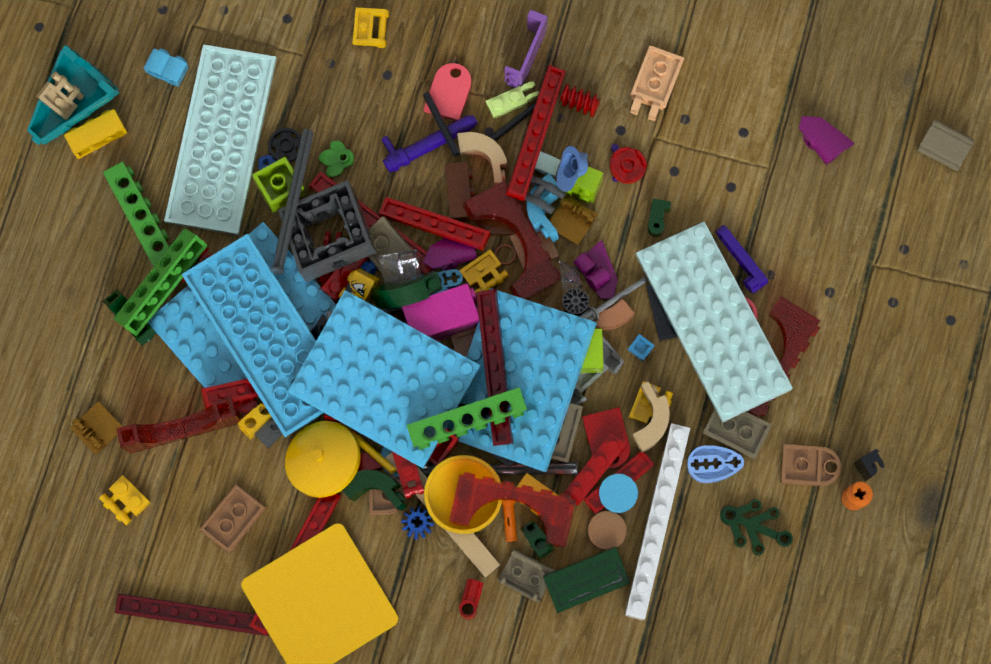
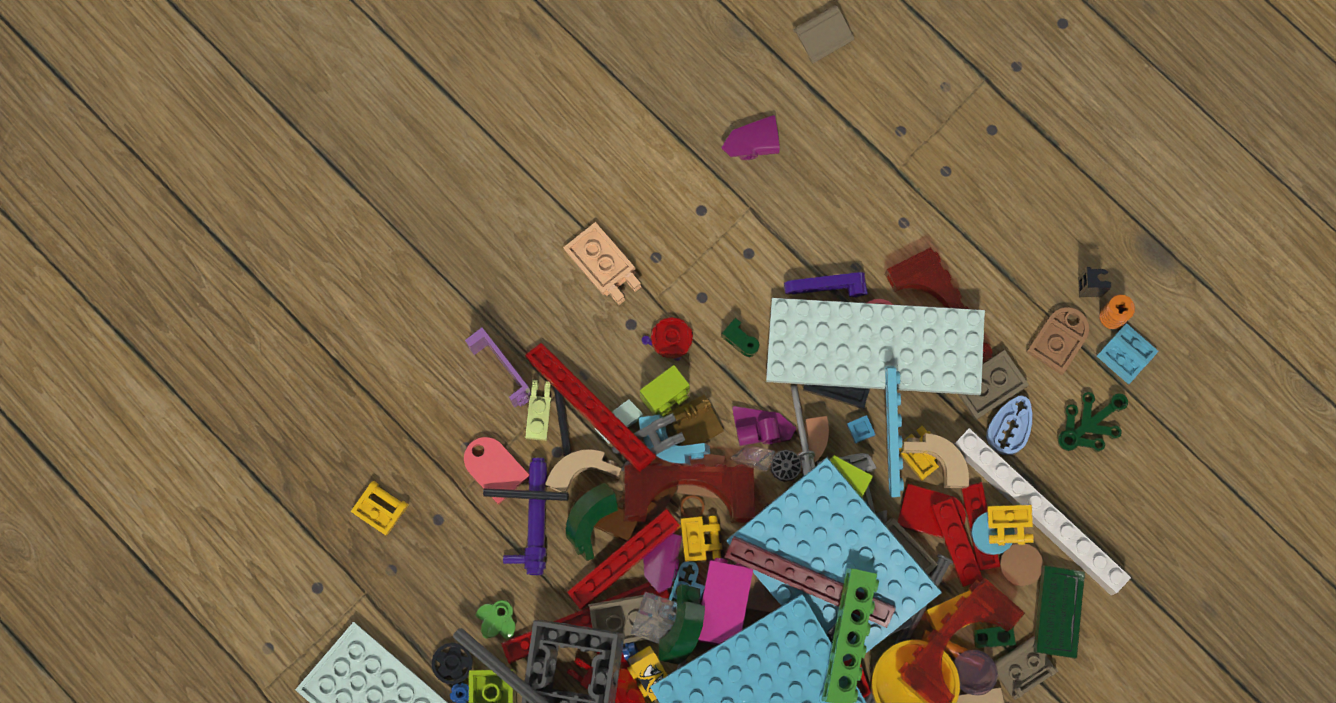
camera: 65 degrees left, 0 degrees up
medium blue piece [557,146,588,192] -> none
red piece [559,83,601,118] -> none
none -> dark green arch [566,483,618,561]
none -> medium azure plate [885,366,904,497]
none -> piece [954,650,998,695]
none -> yellow plate [988,505,1034,546]
none -> medium azure slope [1096,323,1158,385]

